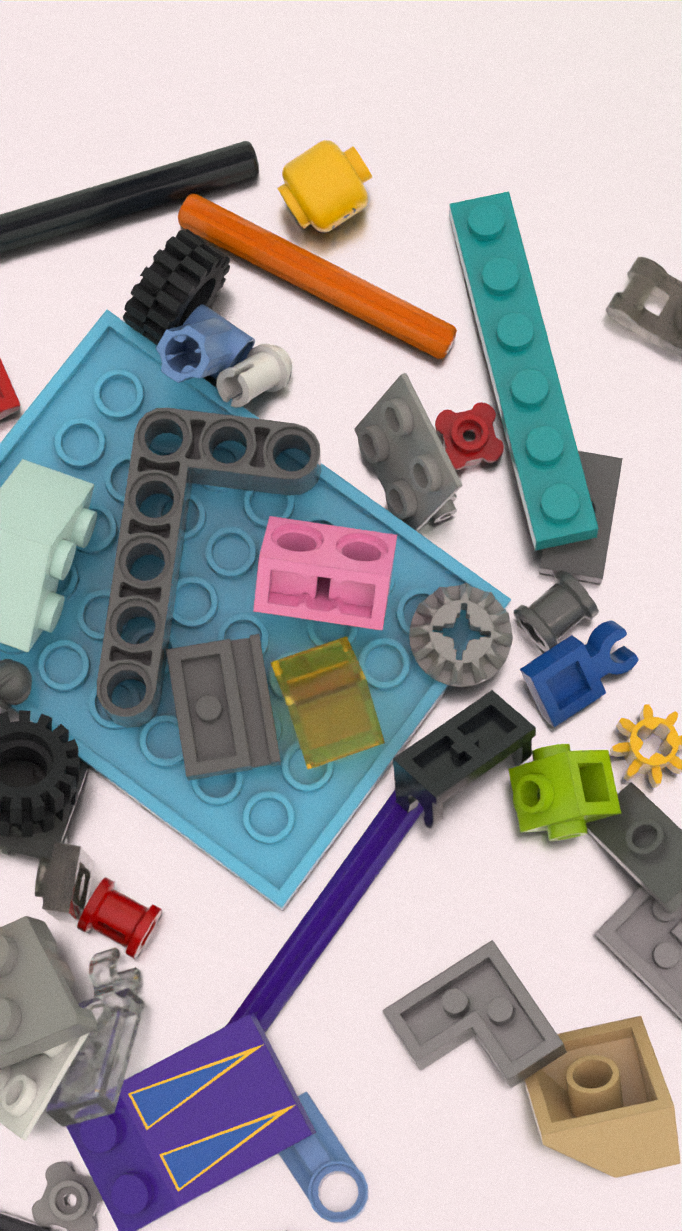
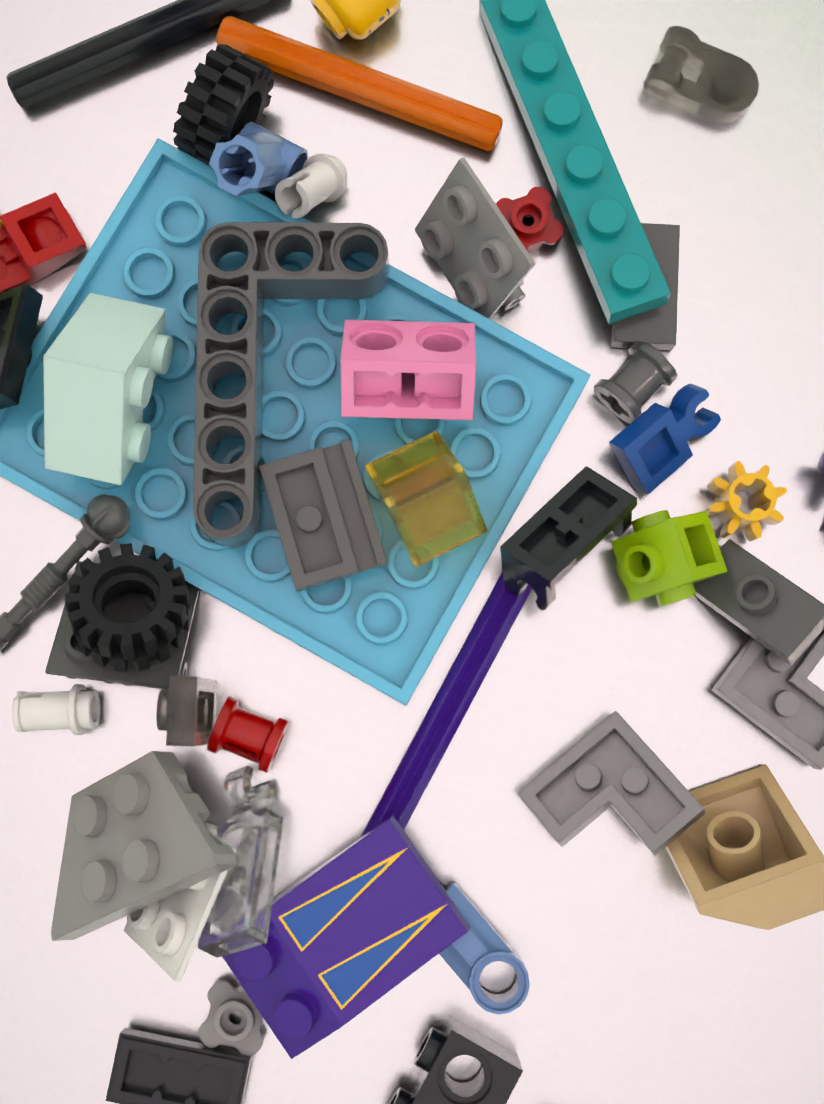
camera: 10 degrees left, 5 degrees up
light grey gear [409,583,513,687] -> none

